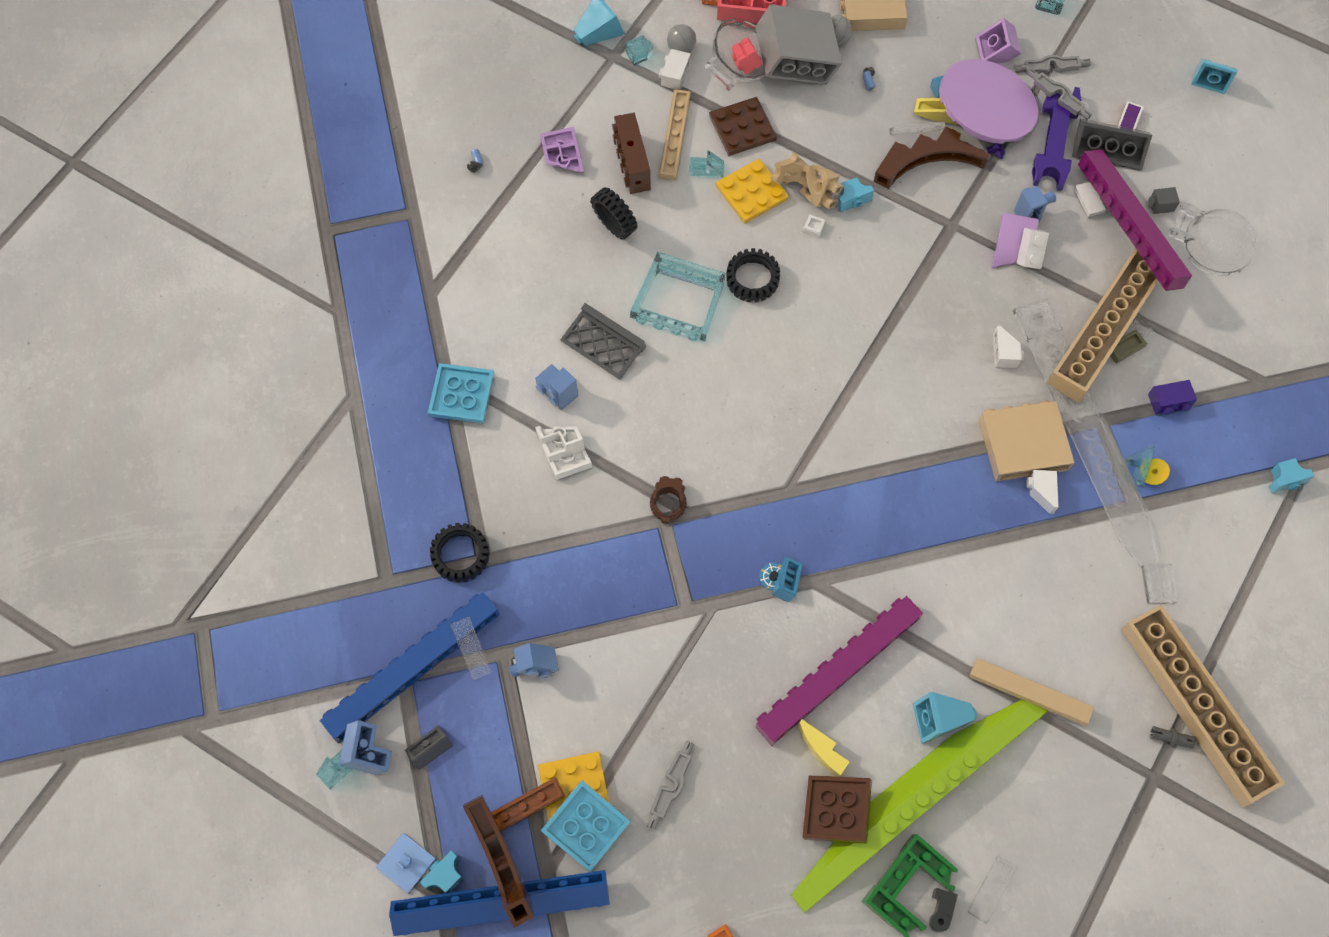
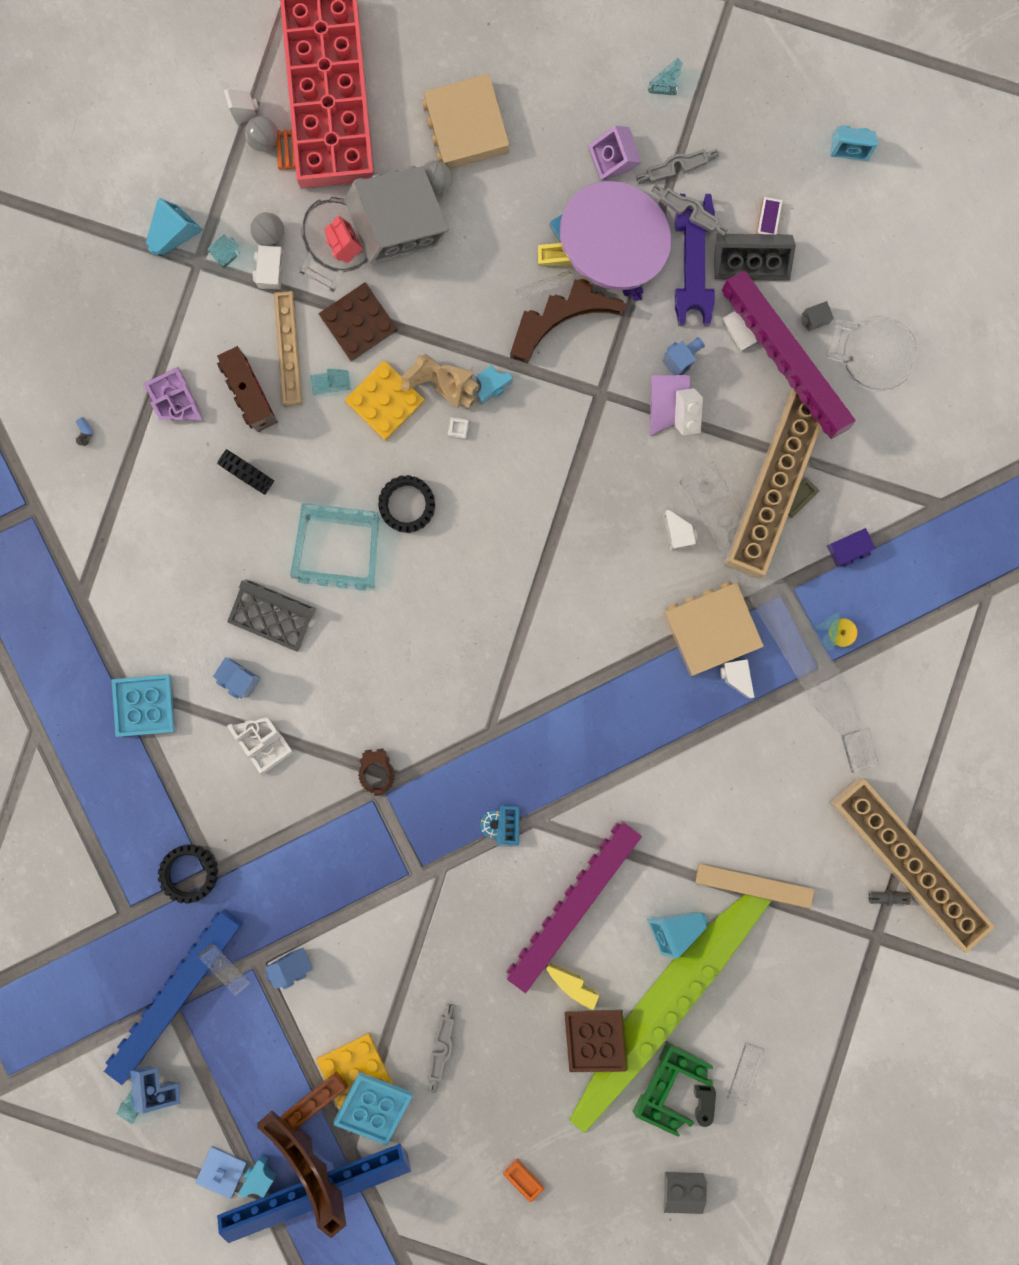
camera: 10 degrees left, 20 degrees up
dark grey slope [405,725,452,770] -> none
medium blue arm [863,67,876,90] -> none
medium azure brick [1269,458,1315,493] -> none

